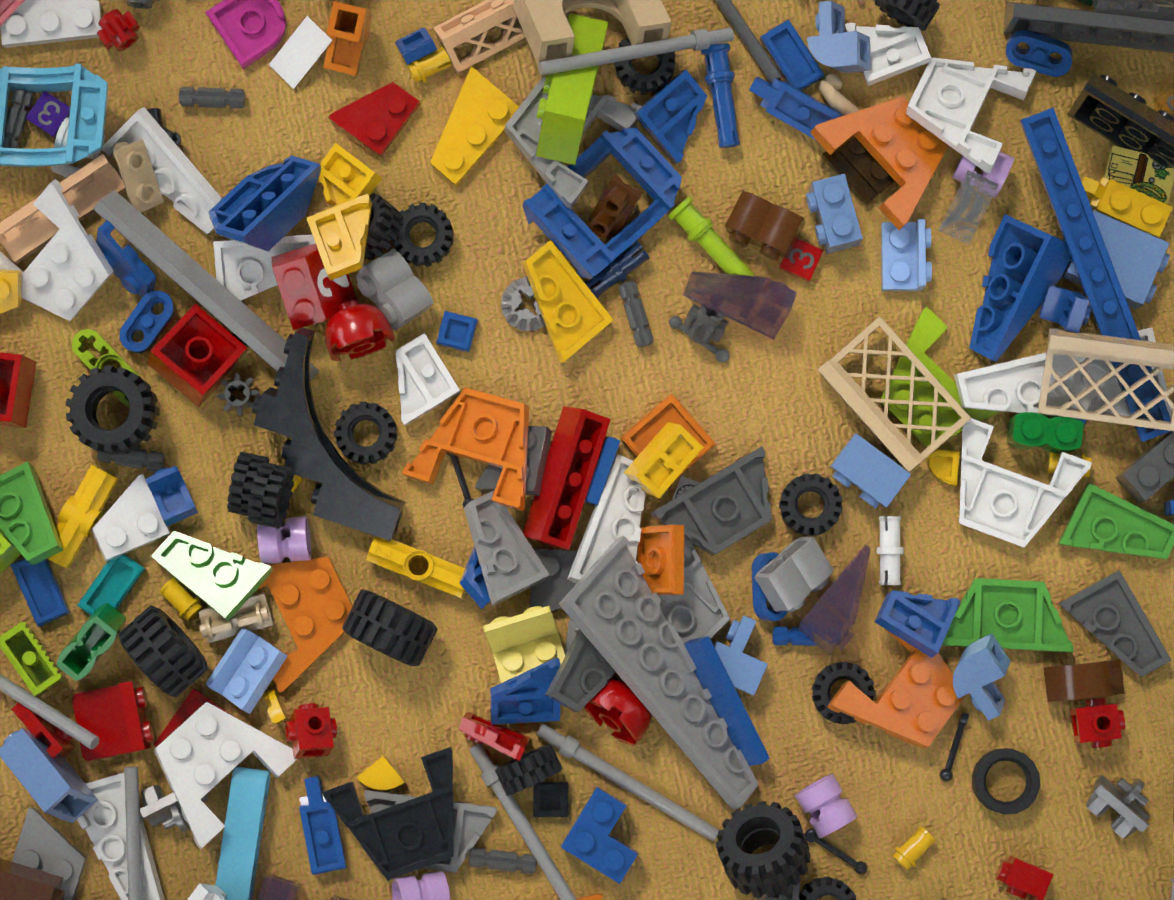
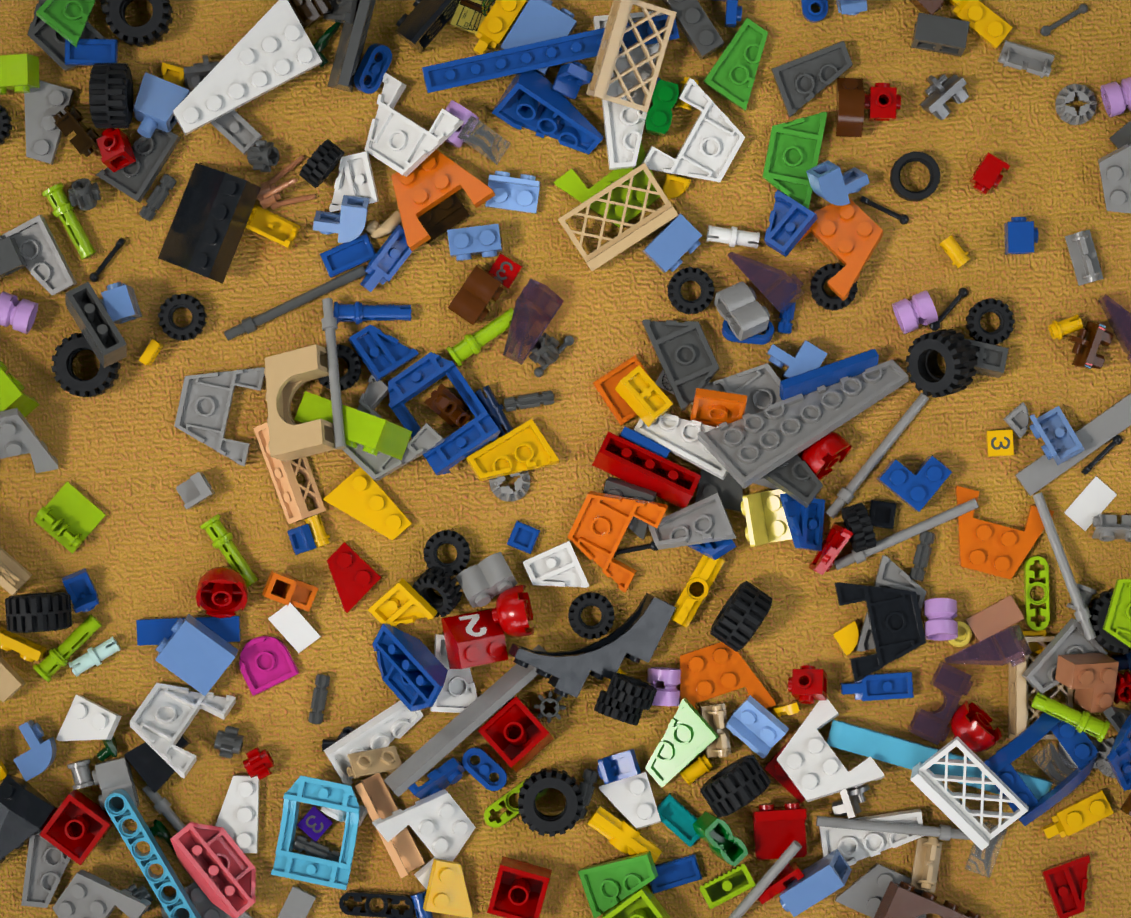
camera: 85 degrees left, 5 degrees up
yellow wing [307,193,372,281] -> none

